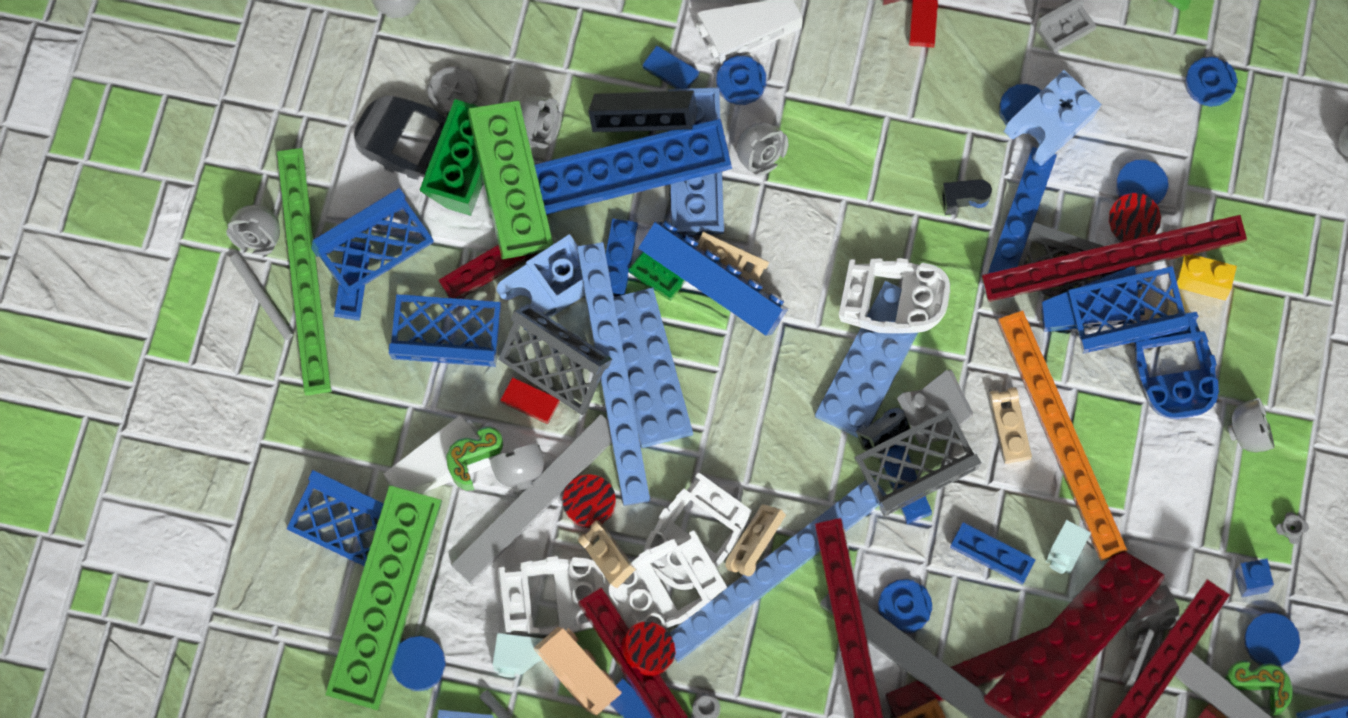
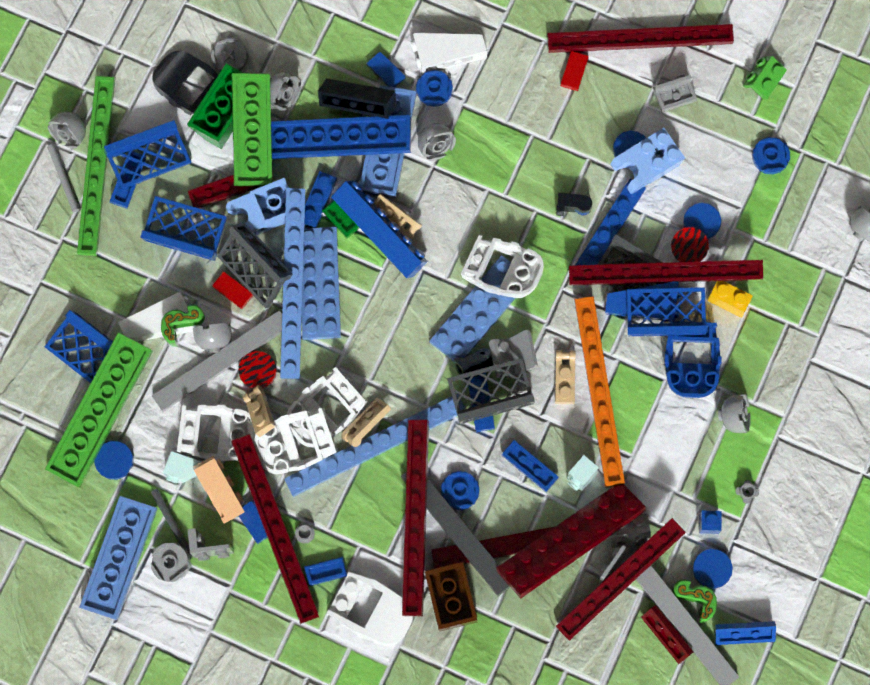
camera: 15 degrees right, 5 degrees up
red tile [622,621,676,676] -> none

